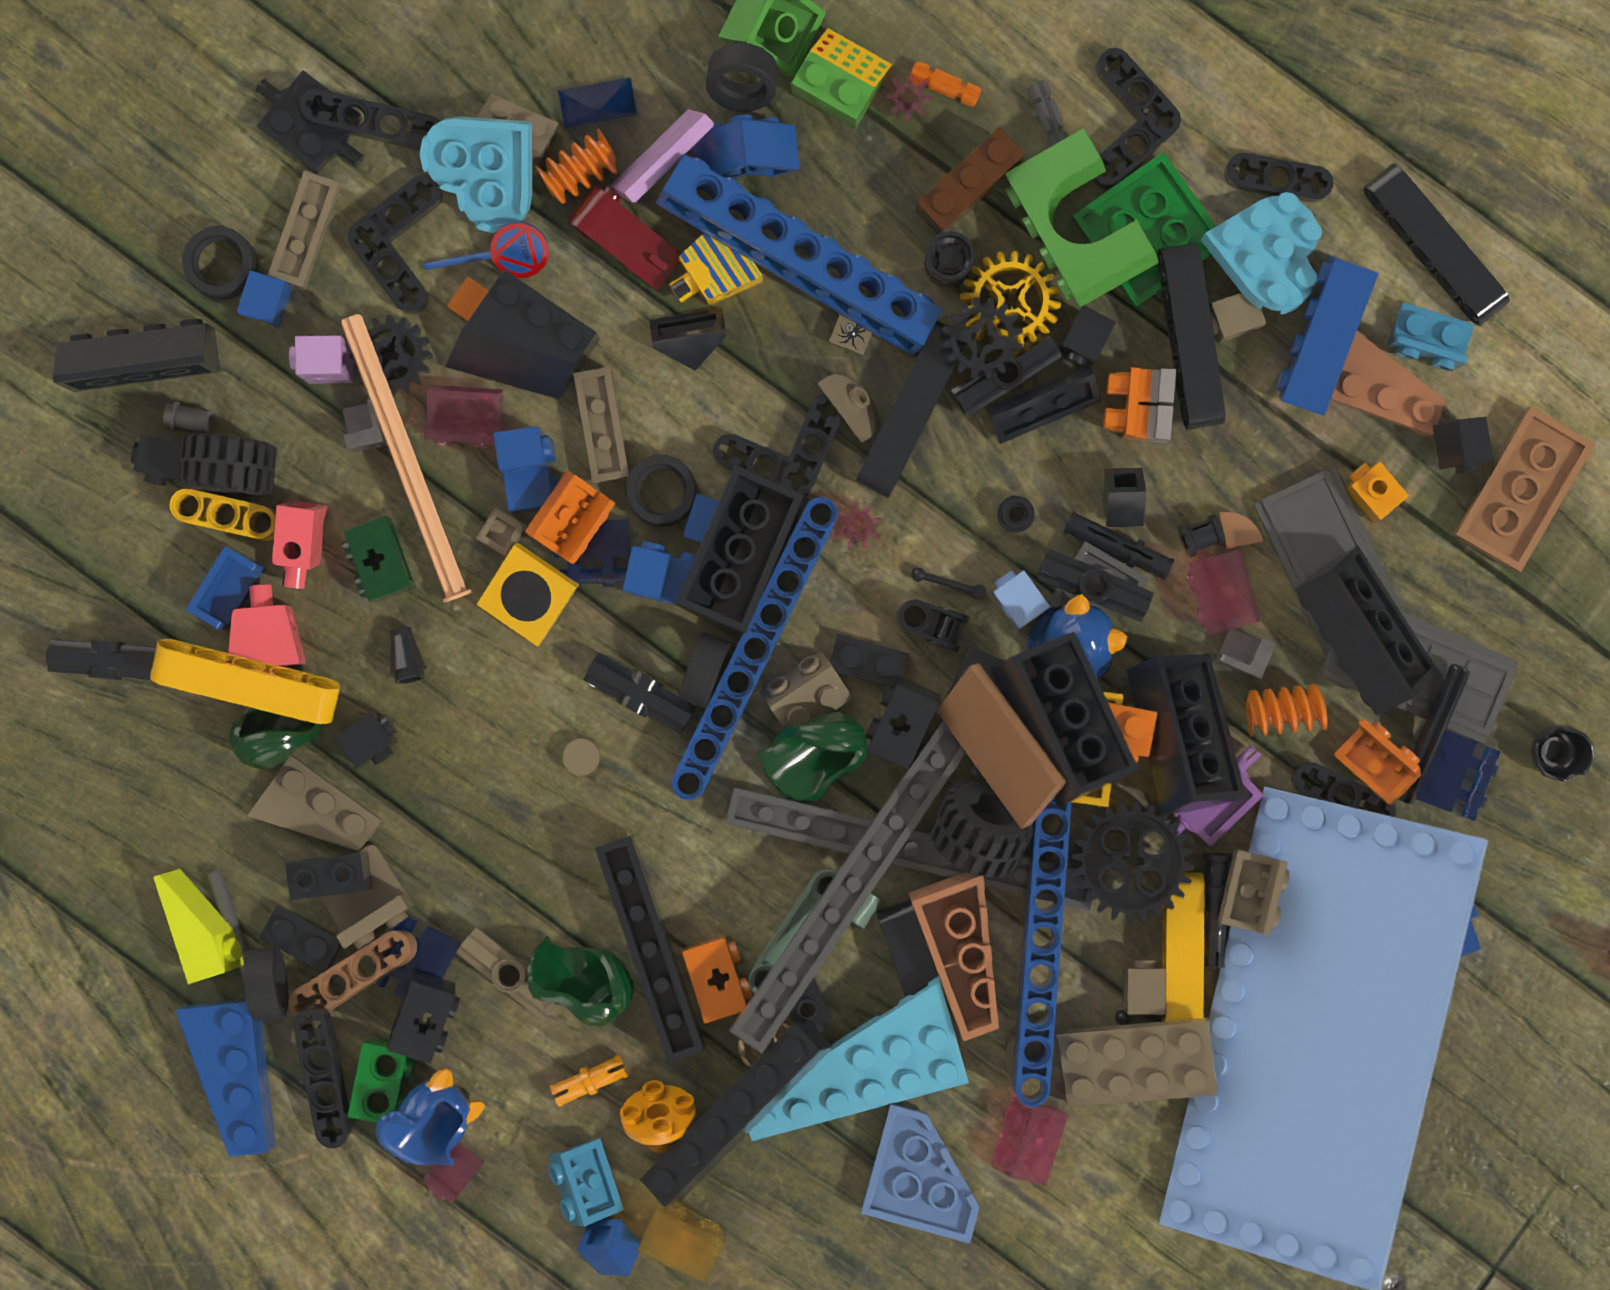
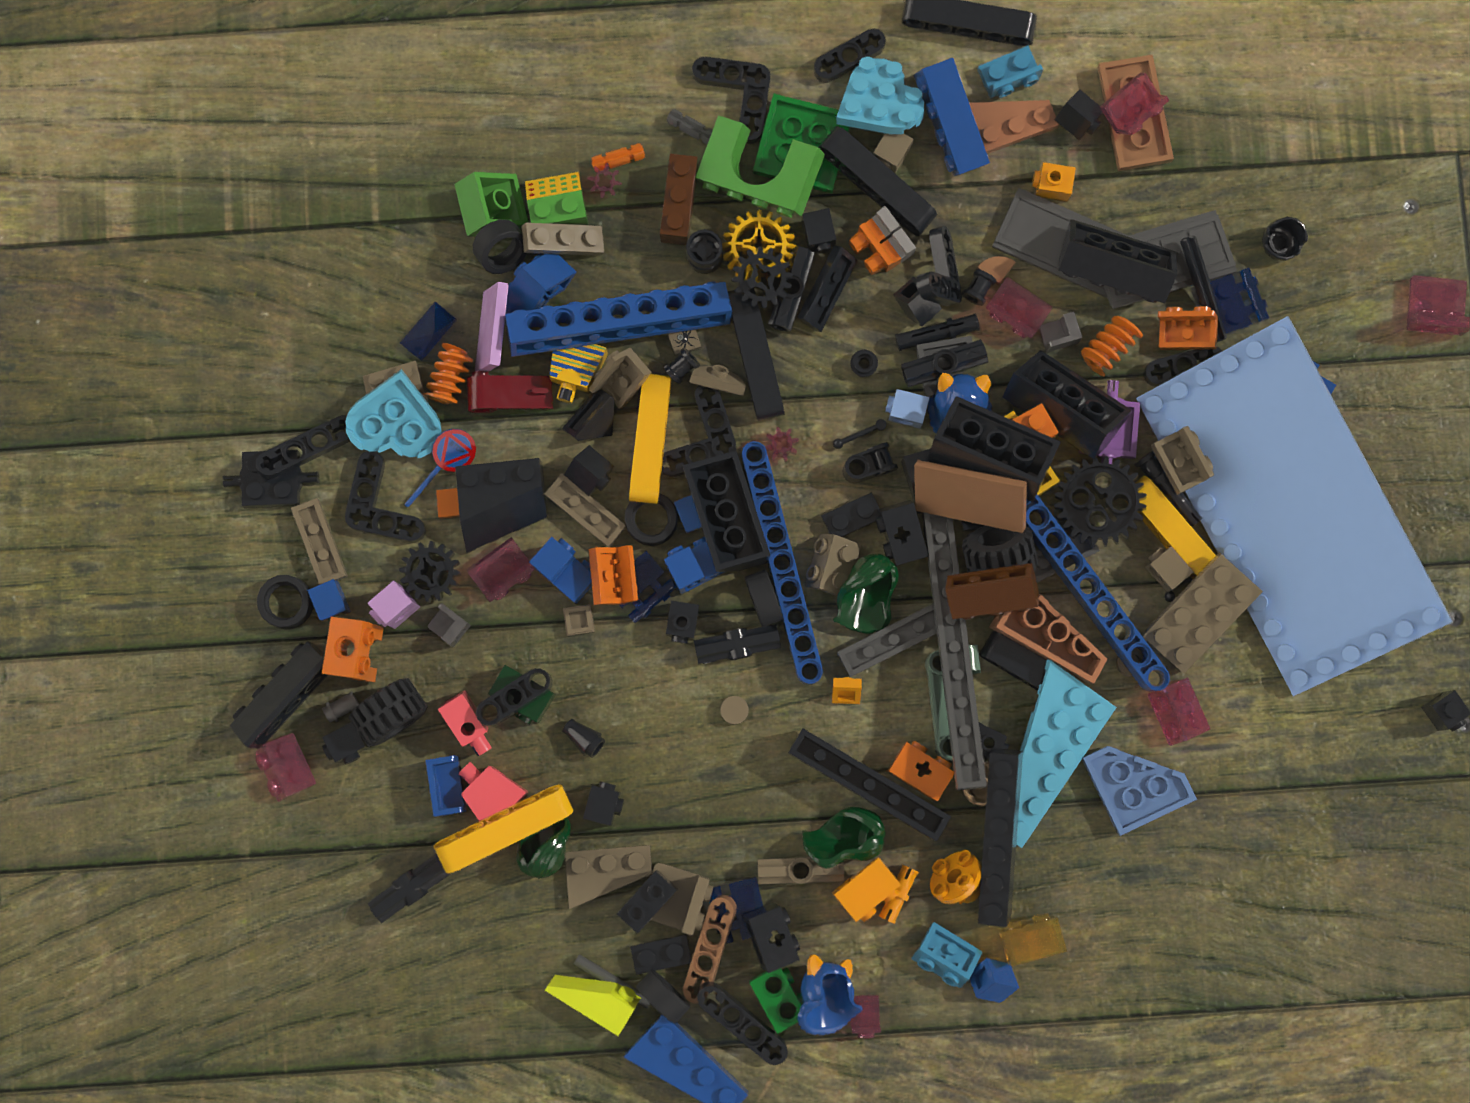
camera: 40 degrees left, 5 degrees down
yellow beam [170,489,276,541] -> none
light nougat axle [341,314,472,603] -> none
yellow tile [476,543,579,647] -> none
none -> clear pink bracket [256,733,317,802]
none -> orange brick [322,617,384,683]
none -> black beam [476,668,553,726]
none -> dark tan plate [522,223,604,256]
none -> black brick [564,445,614,496]
none -> dark tan bracket [589,348,652,409]
none -> yellow beam [629,374,671,504]
none -> black bush [663,347,700,384]
none -> black brick [666,601,700,644]
none -> light orange plate [832,677,862,704]
none -> light orange brick [832,857,901,922]
none -> black beam [916,226,962,306]
none -> reddish brown brick [945,563,1039,619]
none -> clear pink bracket [1100,72,1169,135]

